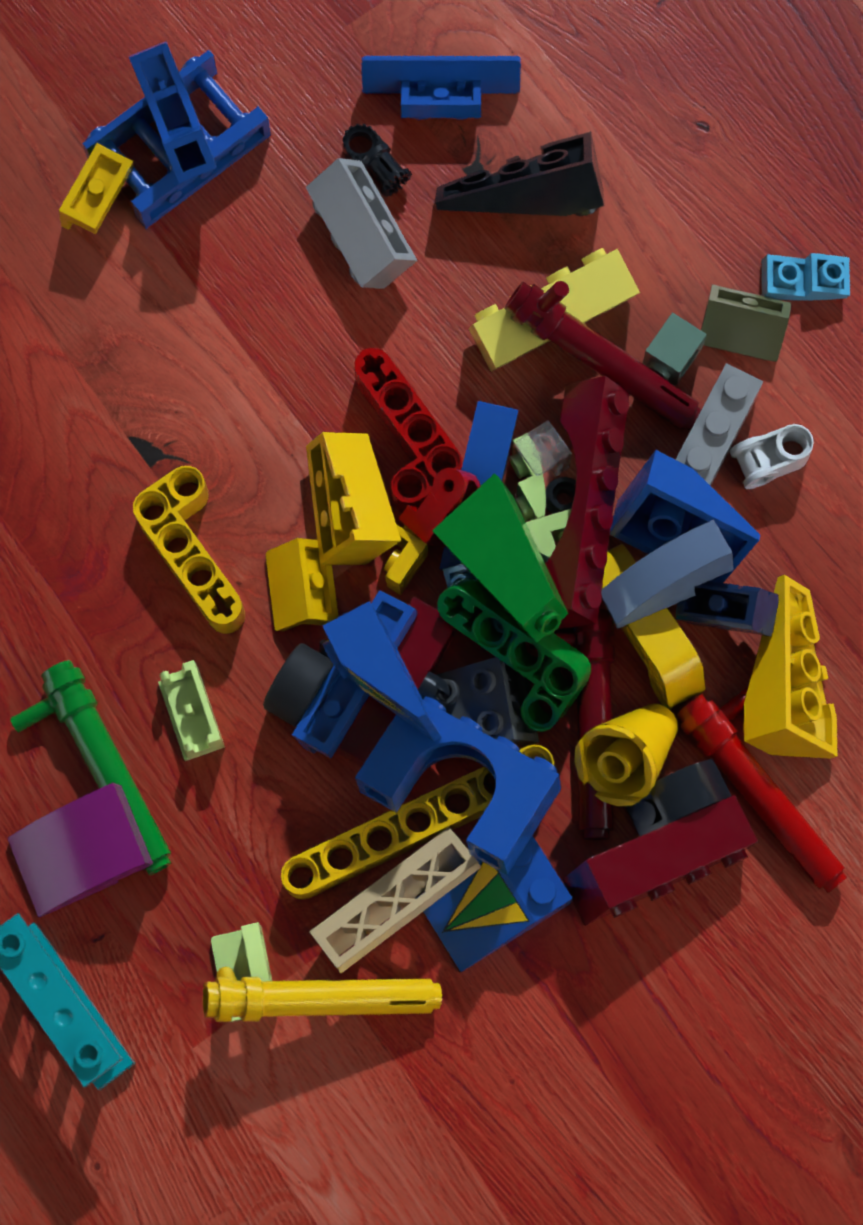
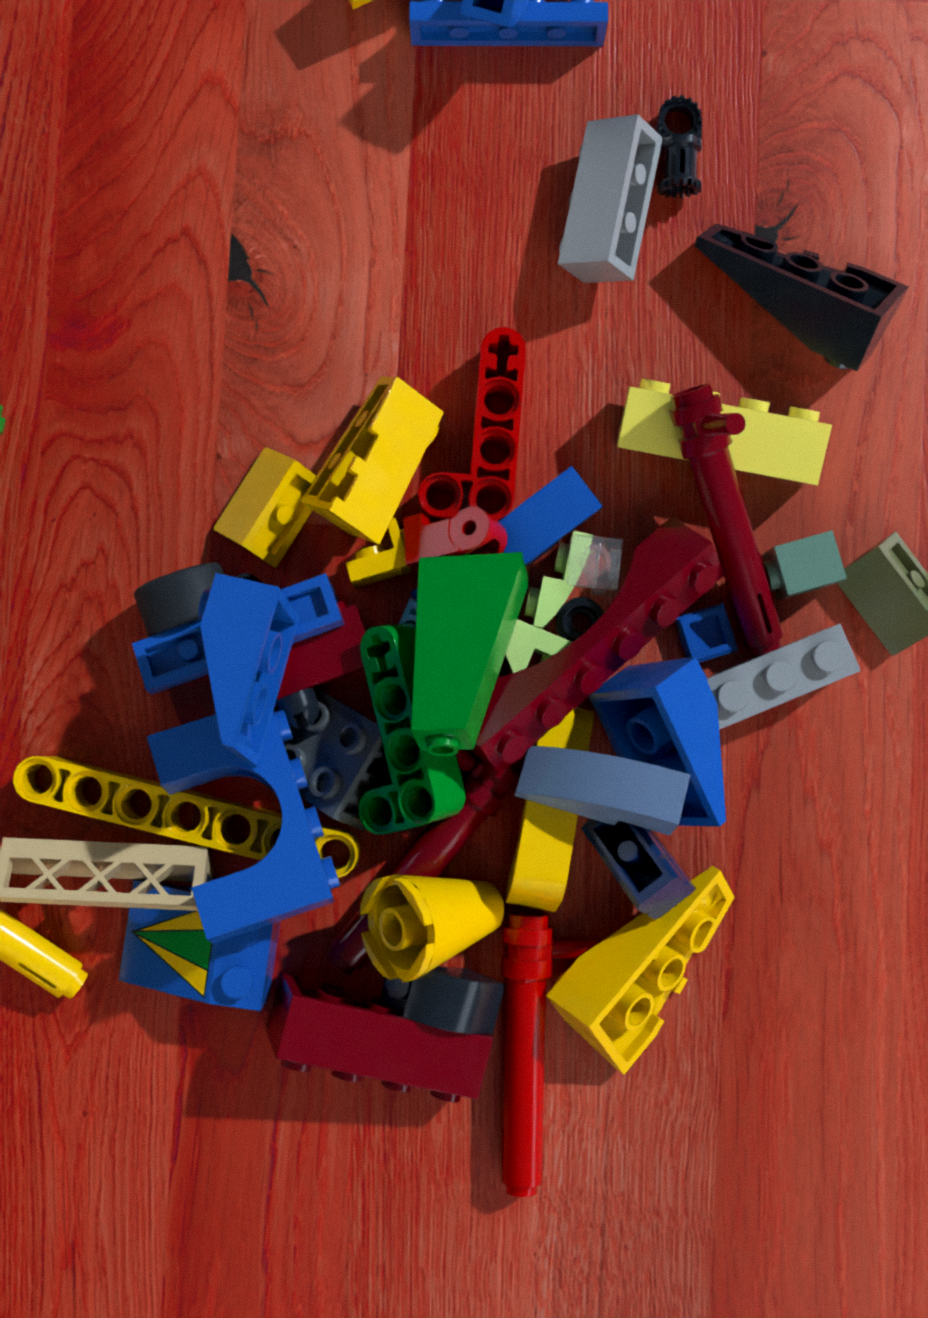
camera: 40 degrees right, 10 degrees up
yellow beam [133,466,245,634] -> none
yellowish green hinge [158,660,225,761] -> none
blue bracket [361,56,521,119] -> none
white piece [729,424,814,489] -> none
none -> blue tile [674,603,738,663]

